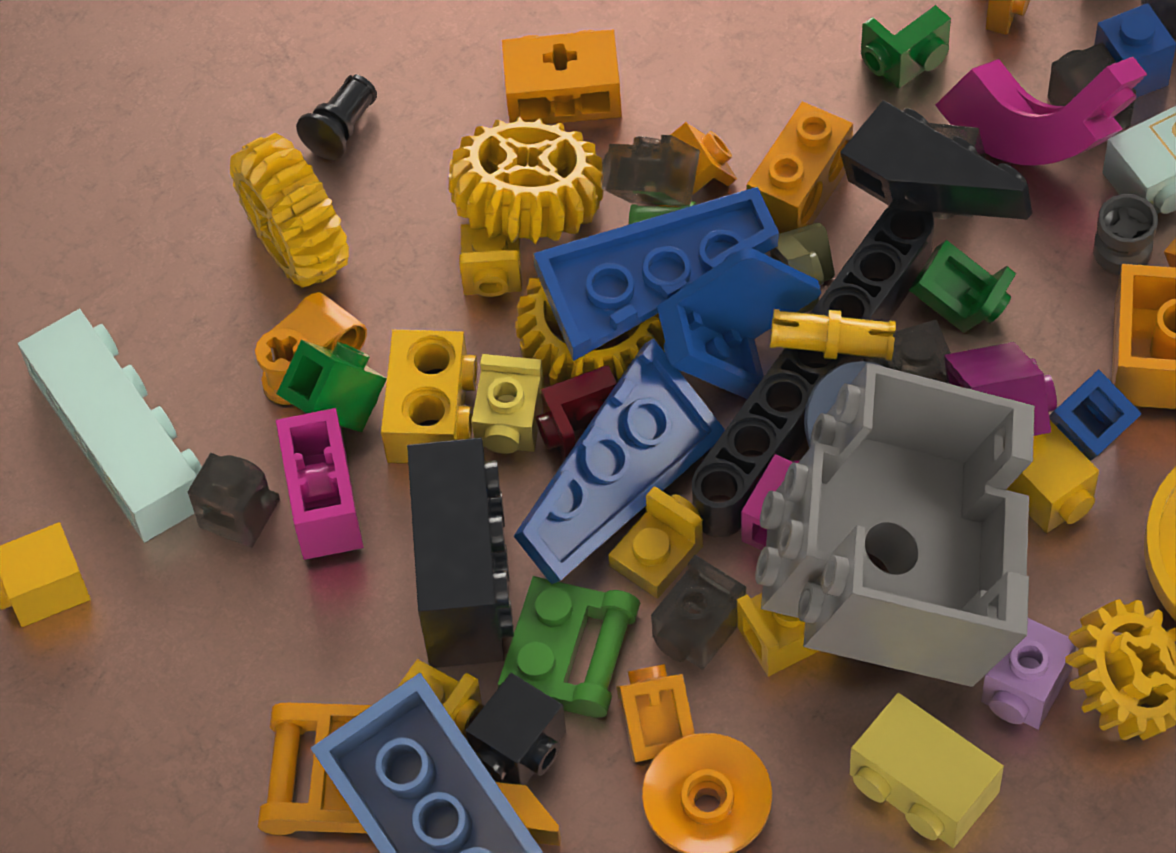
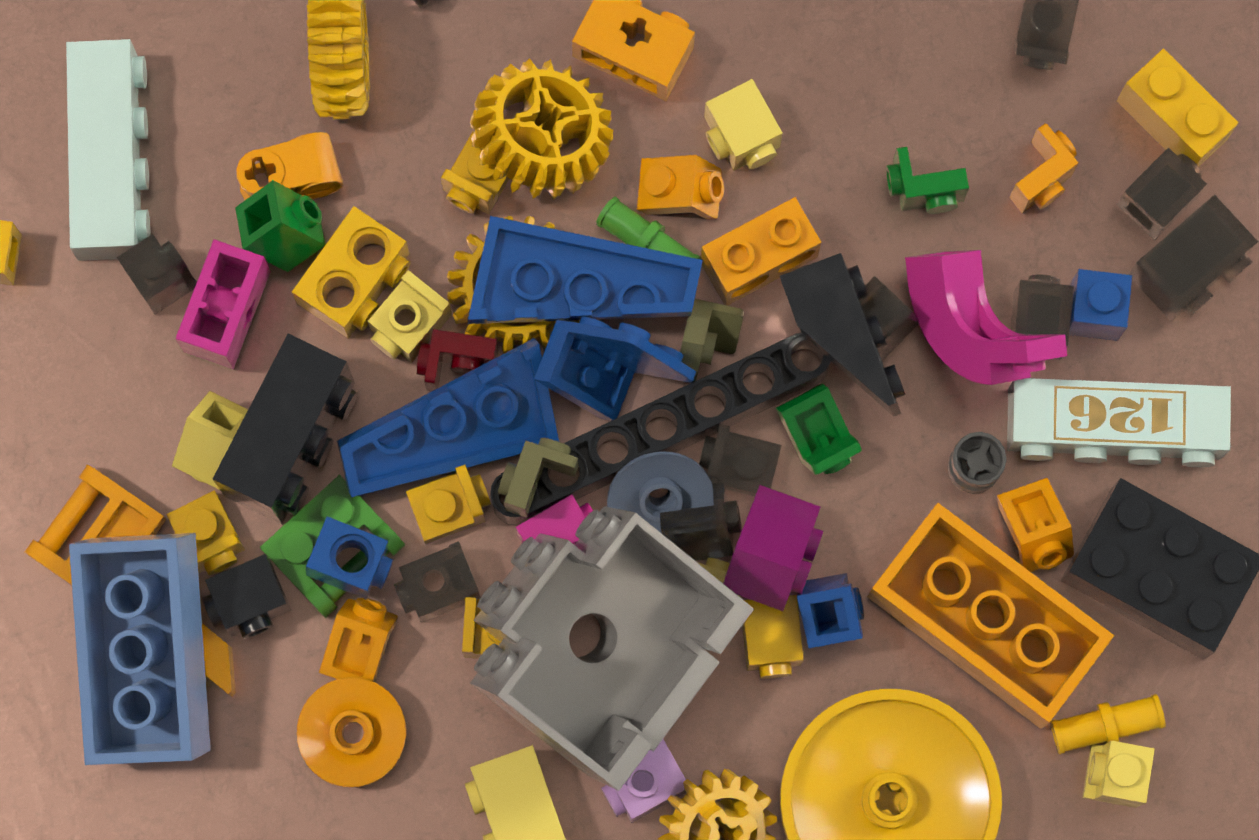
camera: 25 degrees right, 20 degrees up
clear smoke brick [601,135,700,207] -> none
yellow pin [770,309,896,361] -> none
none -> light yellow brick [172,391,248,490]
none -> blue brick [306,516,394,600]
none -> olive bracket [498,438,578,518]
none -> light yellow brick [704,79,783,171]

